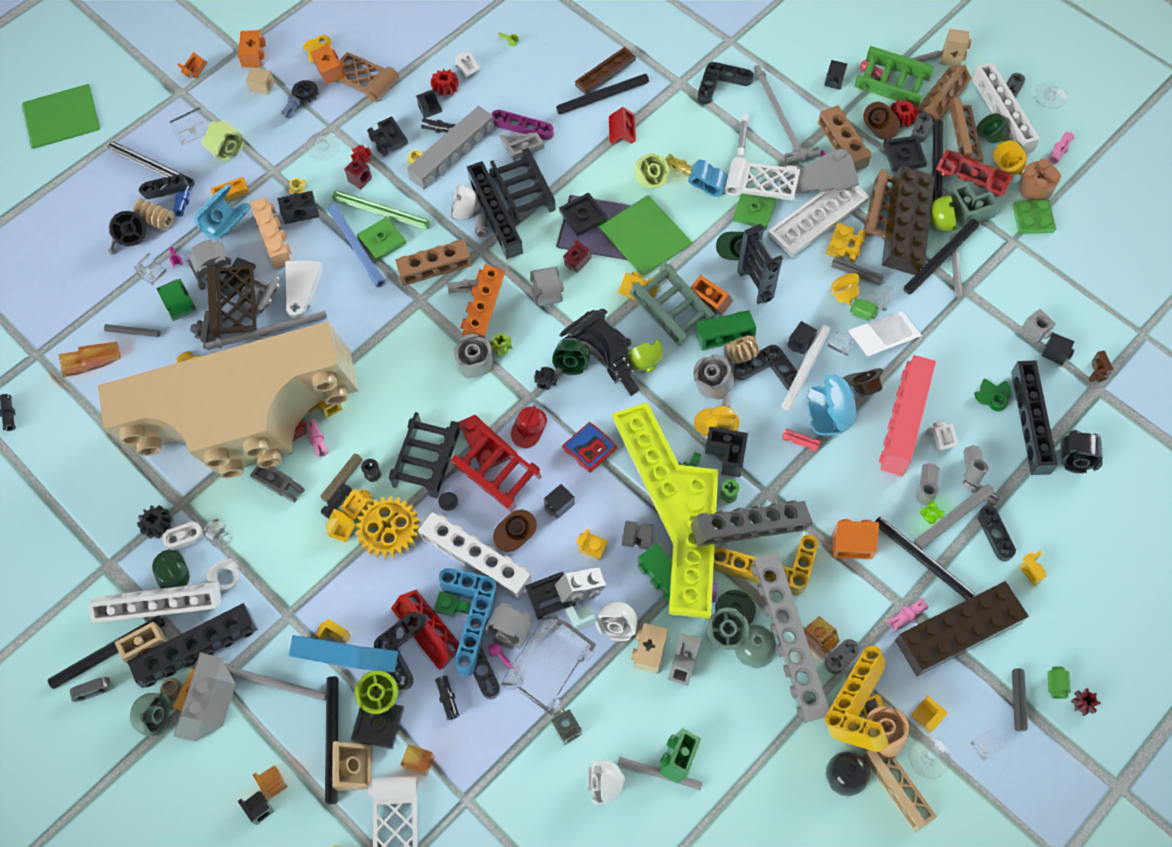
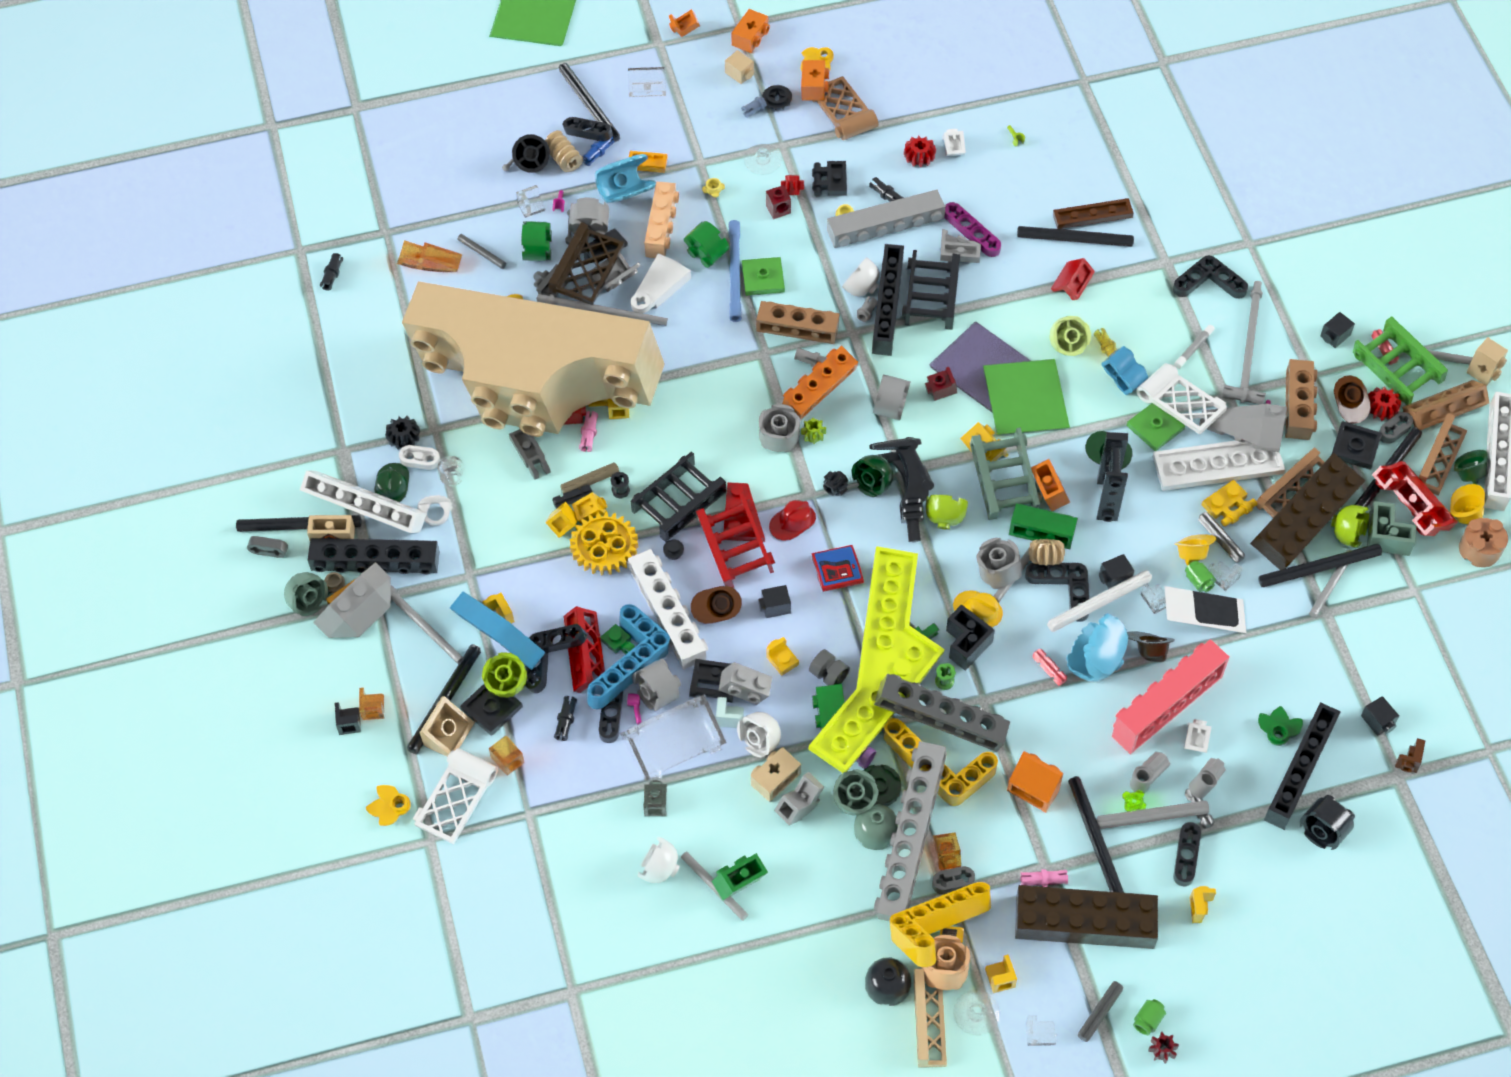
camera: 30 degrees right, 5 degrees down
yellowish green brick [201,121,244,162] -> none
black brick [277,191,319,224] -> none
axle [332,190,430,229] -> none
black panel [416,89,442,118] -> none
black plate [559,192,608,237] -> none
bright green plate [1013,200,1056,234] -> none
light grey brick [1021,308,1056,343] -> none
none -> green brick [683,221,729,268]

